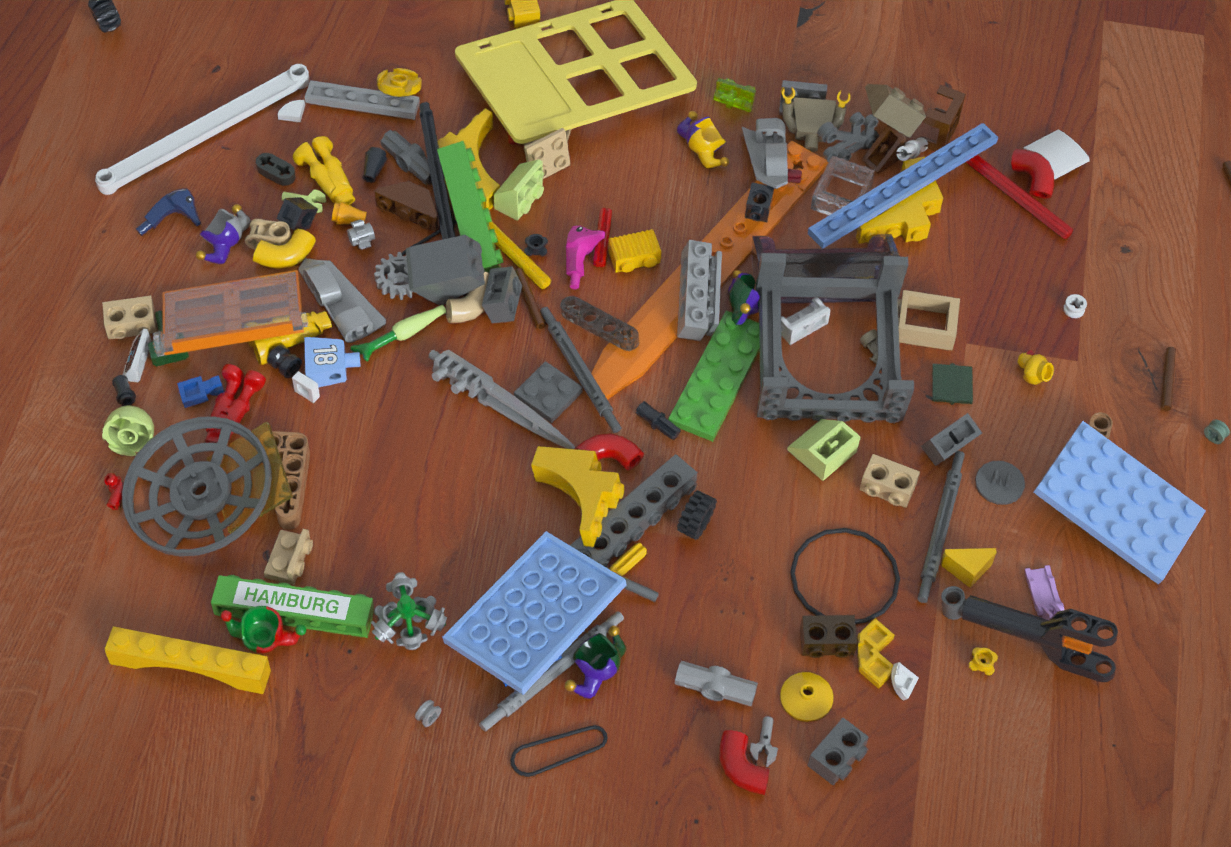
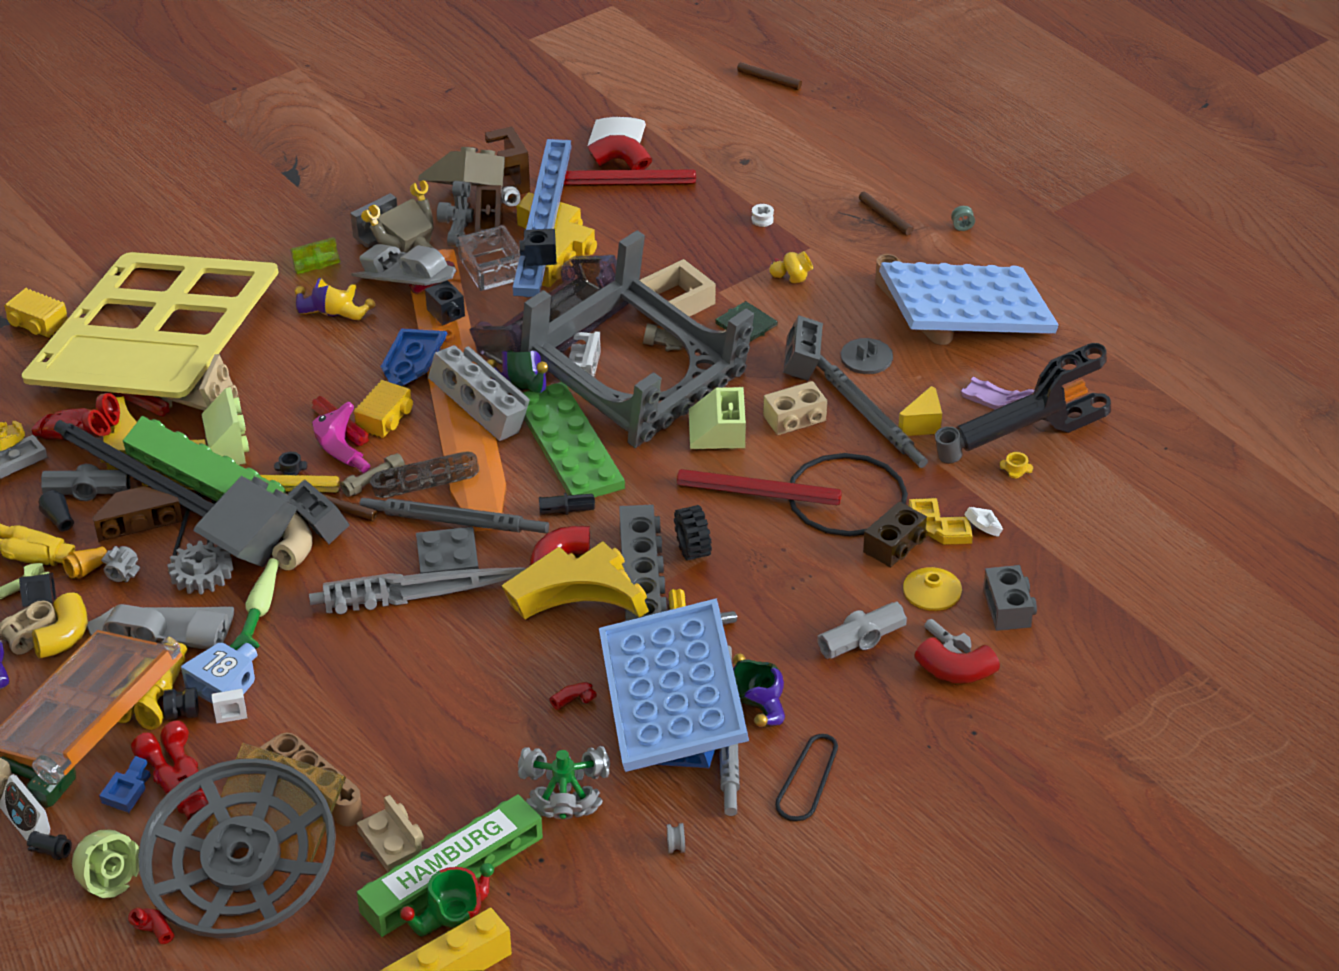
camera: 45 degrees left, 15 degrees down
none -> red piece [31,393,120,439]
none -> dark tan bar [340,453,405,497]
none -> blue tile [380,329,447,386]
none -> black brick [519,229,557,266]
none -> red arm [549,682,597,710]
none -> red axle [677,469,842,506]

